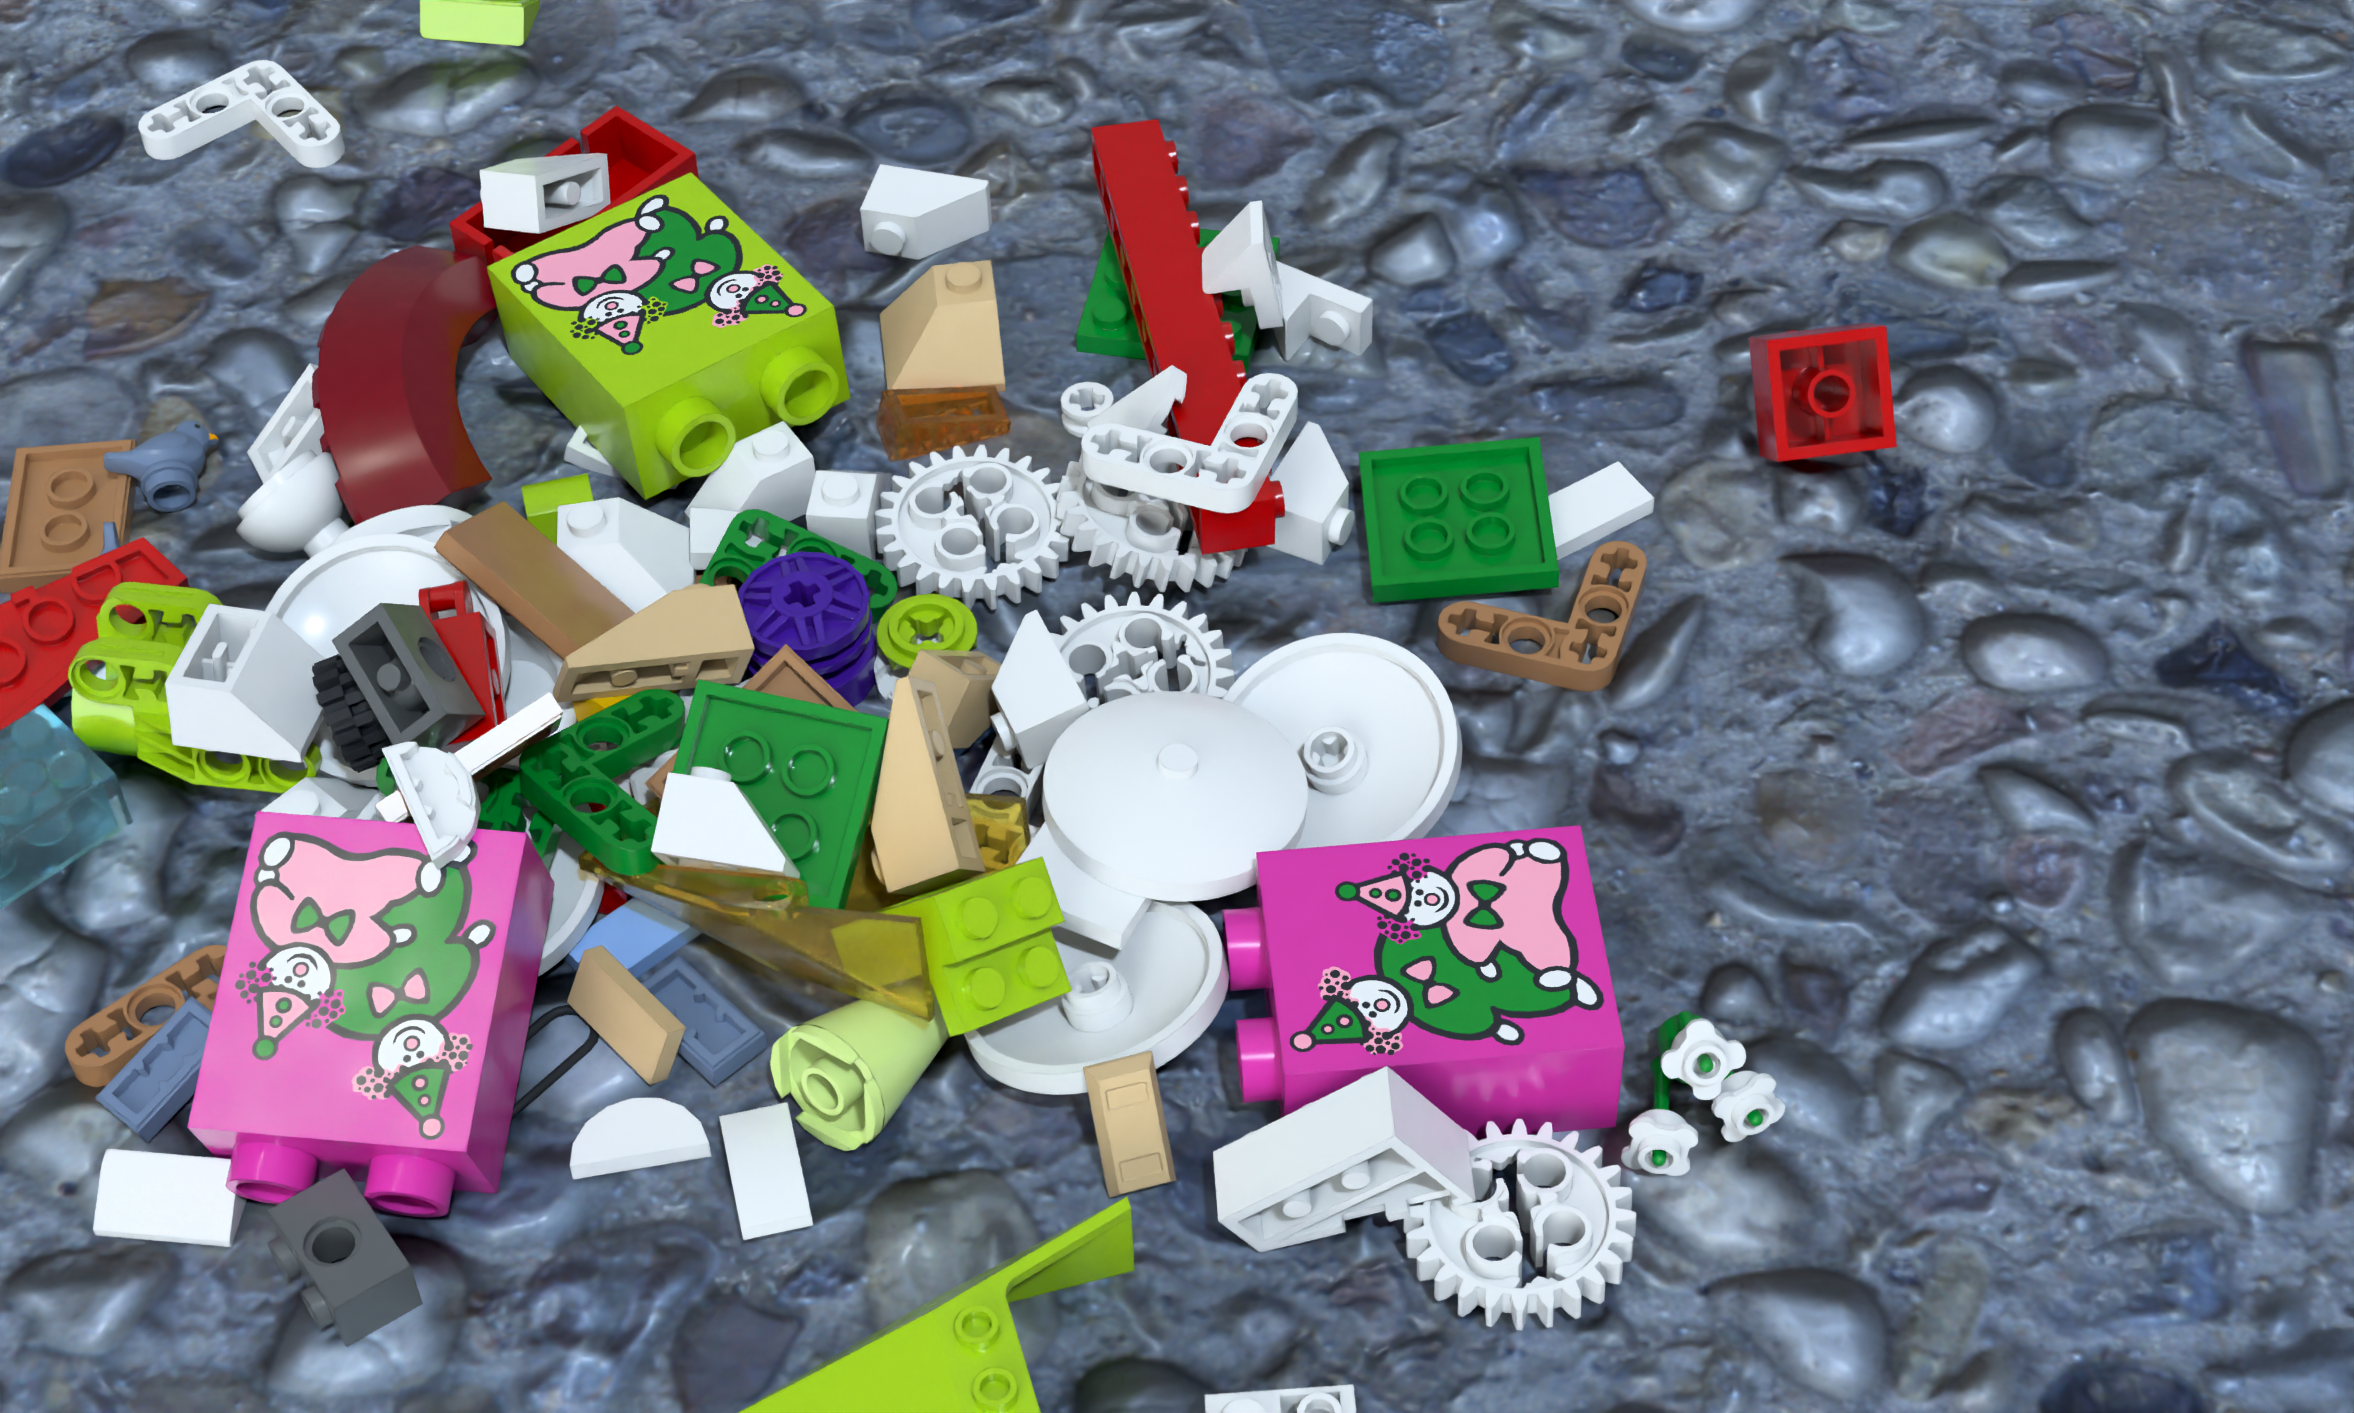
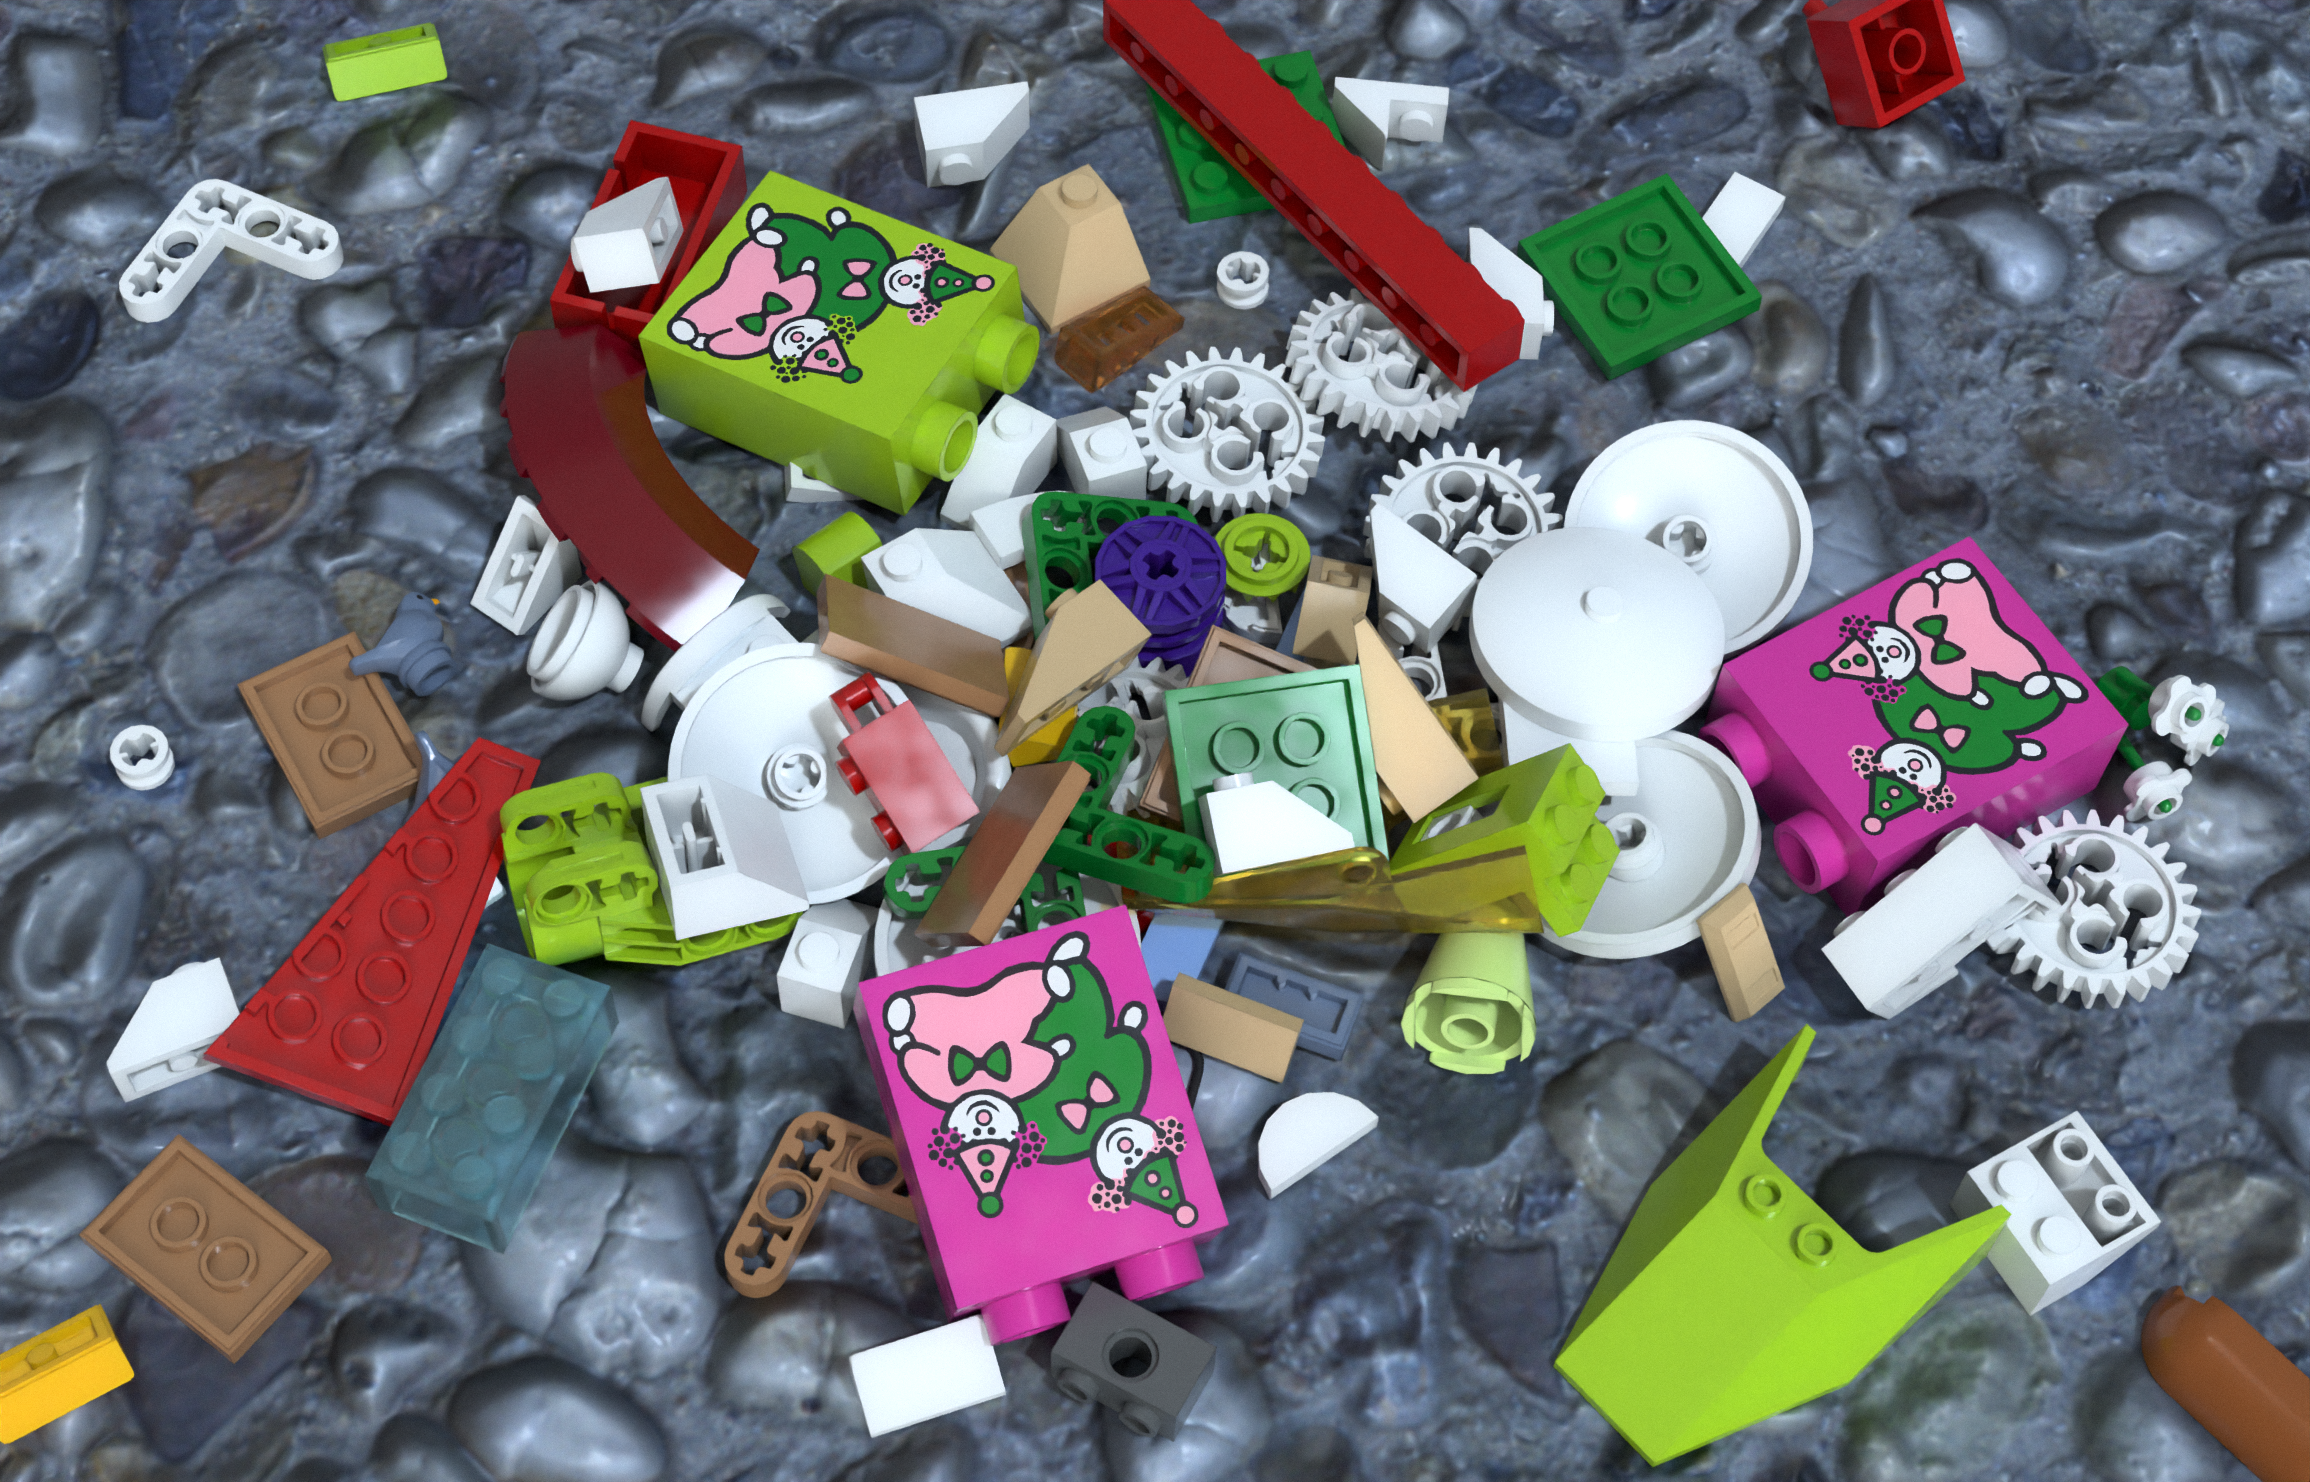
camera: 30 degrees left, 10 degrees up
sand blue plate [95,996,212,1143] -> none
black tyre [312,654,393,773] -> none
dark grey brick [331,603,486,750] -> none
white tile [382,741,481,870] -> none
white slope [719,1102,813,1240] -> none
white beam [1081,373,1298,513] -> none
white tile [1087,365,1187,435] -> none
white slope [1202,200,1283,329] -> none
medium nougat beam [1437,541,1647,692] -> none

